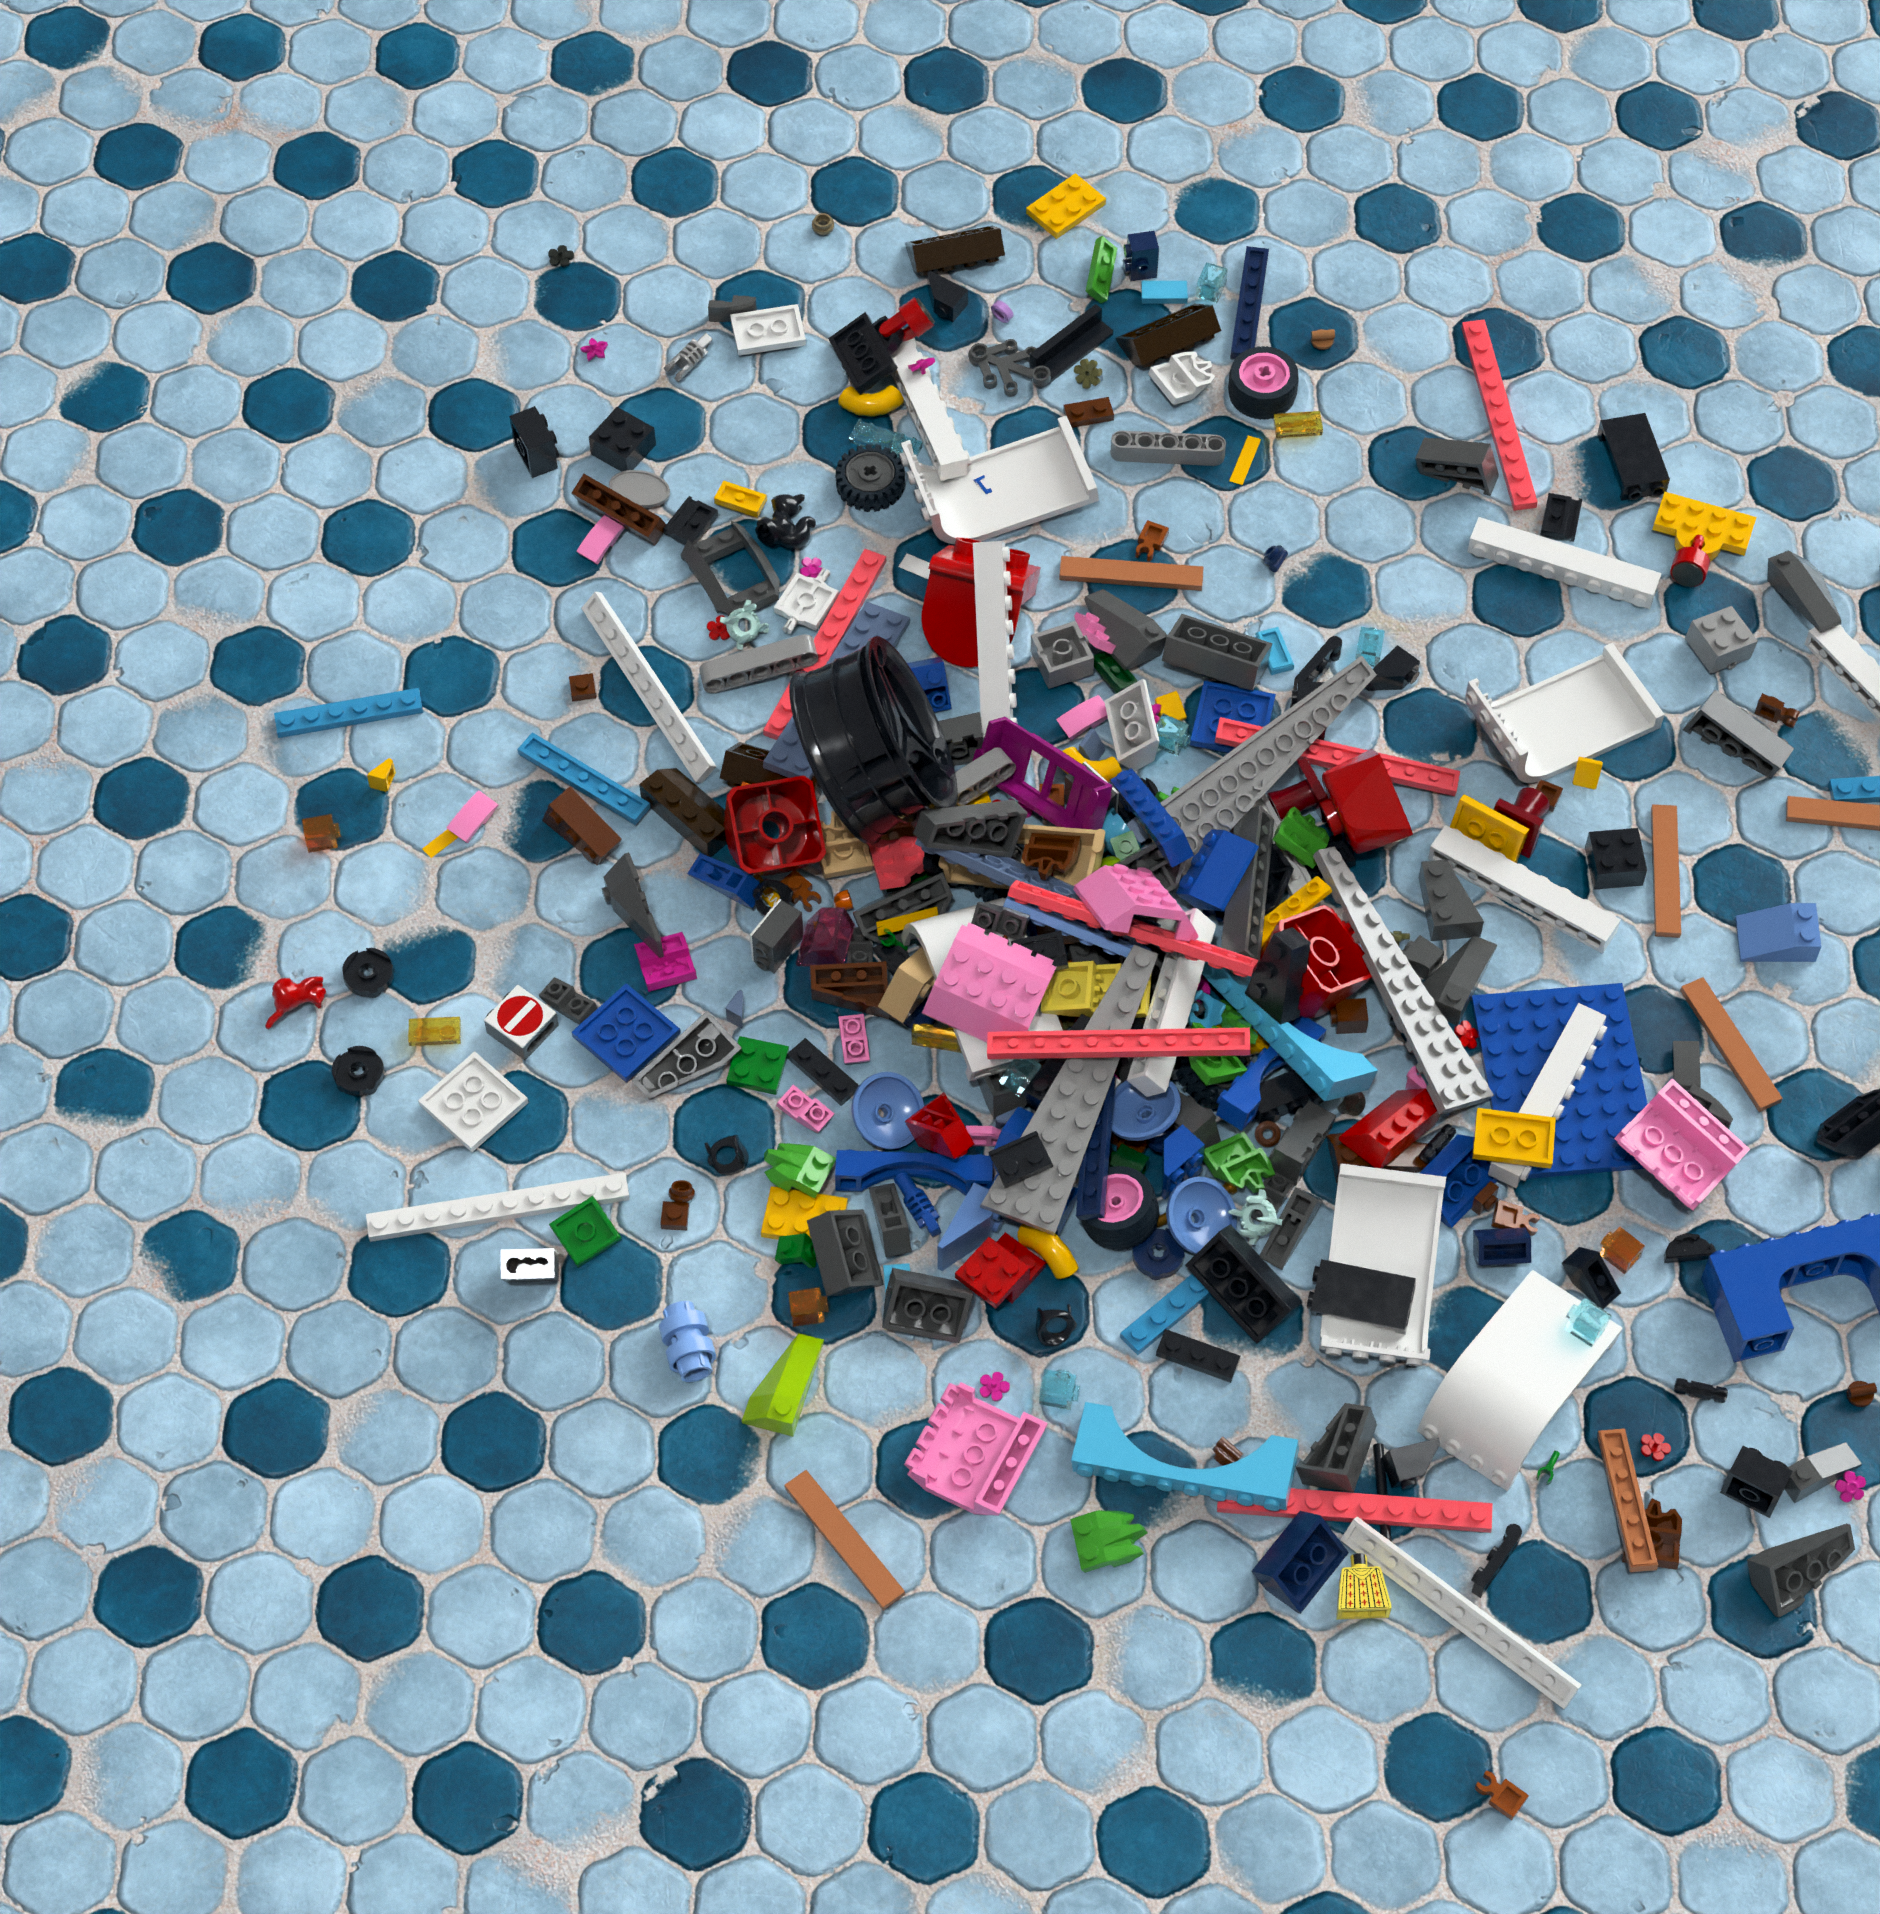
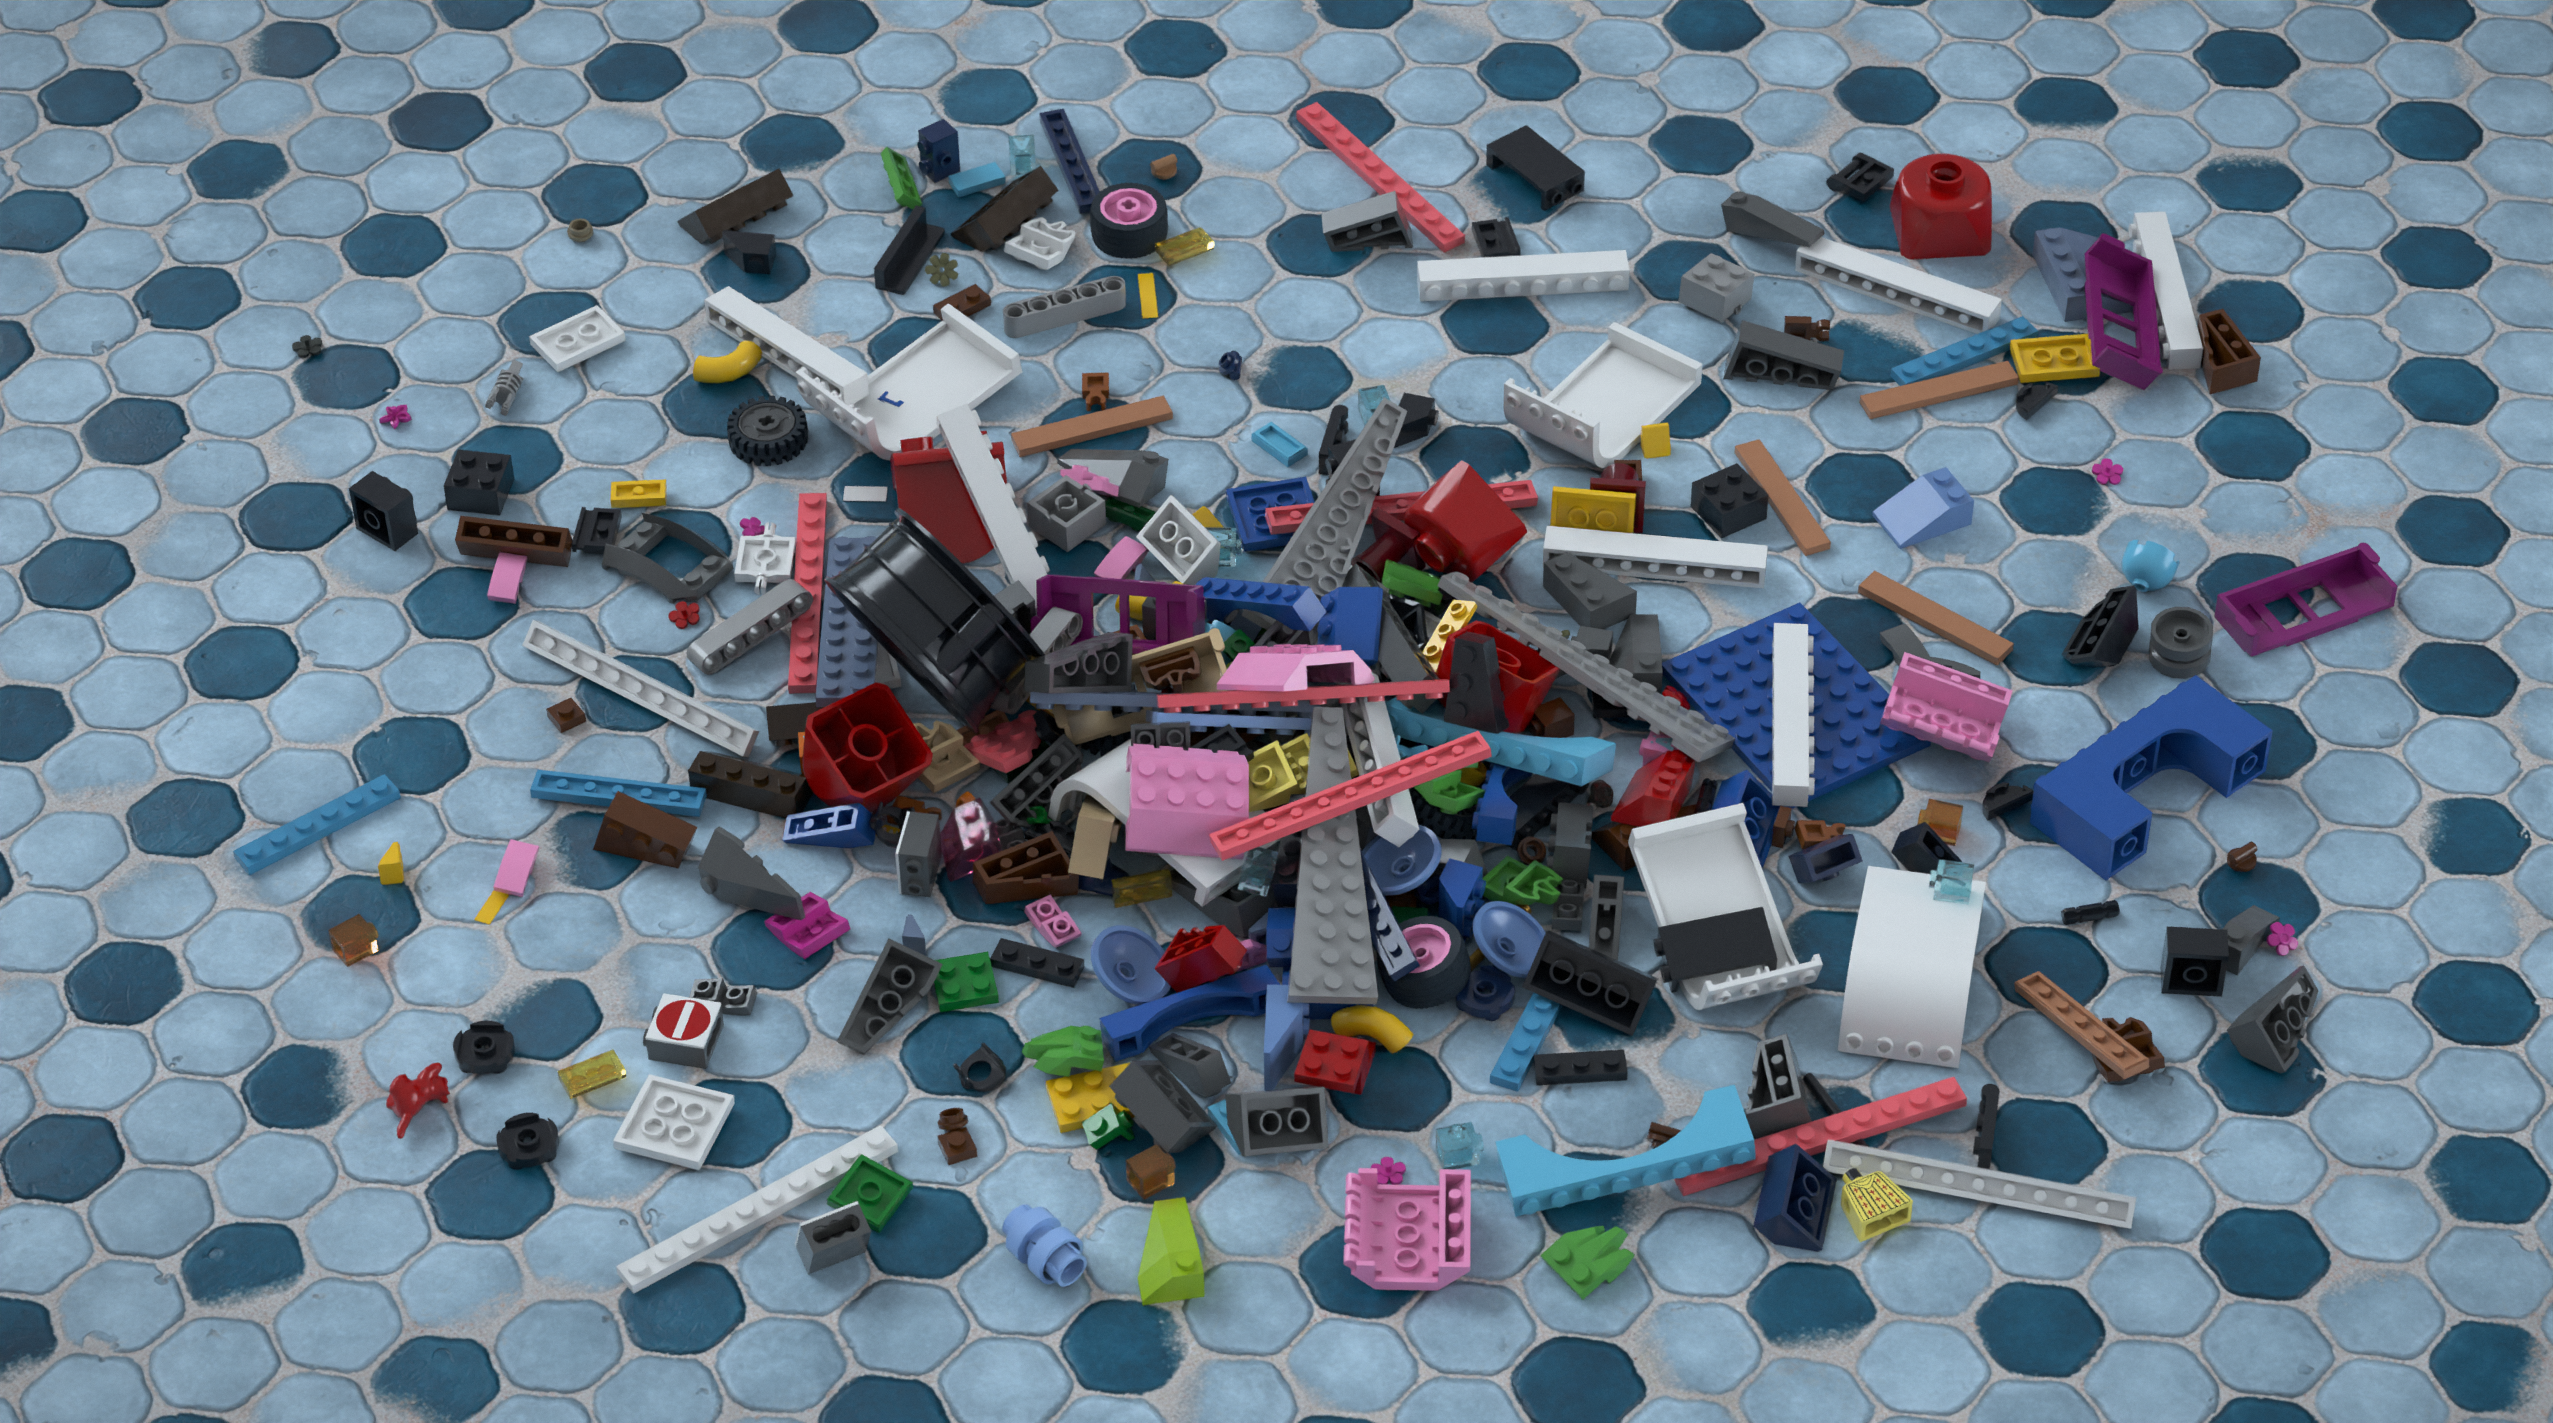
camera: 25 degrees left, 15 degrees down
blue plate [572,983,681,1082] -> none
light grey piece [609,470,670,508] -> none
dark grey slope [708,295,757,322] -> none
light aqua piece [720,600,769,650] -> none
black animal [755,494,816,549] -> none
bright pink slope [776,1085,835,1133] -> none
nougat tile [784,1470,905,1611] -> none
black plate [828,297,935,395] -> none
clear light blue plate [849,419,923,458] -> none
yellow sticker [876,907,938,936] -> none
blue hinge [894,1171,941,1238] -> none
dark pink plant [908,357,935,375] -> none
dark grey plant [968,339,1051,397] -> none
black plate [988,1131,1053,1188] -> none
lavender tile [991,300,1014,323] -> none
yellow plate [1026,173,1106,239] -> none
black piece [1036,1304,1077,1346] -> none
dark grey brick [1162,614,1273,691] -> none
light aqua piece [1228,1189,1283,1245] -> none
slope [1382,1438,1440,1490] -> none
yellow plate [1472,1108,1556,1169] -> none
dark orange plate [1475,1771,1529,1820] -> none
green hand [1536,1451,1560,1485] -> none
plant [1641,1433,1671,1461] -> none
yellow plate [1652,492,1757,587] -> none

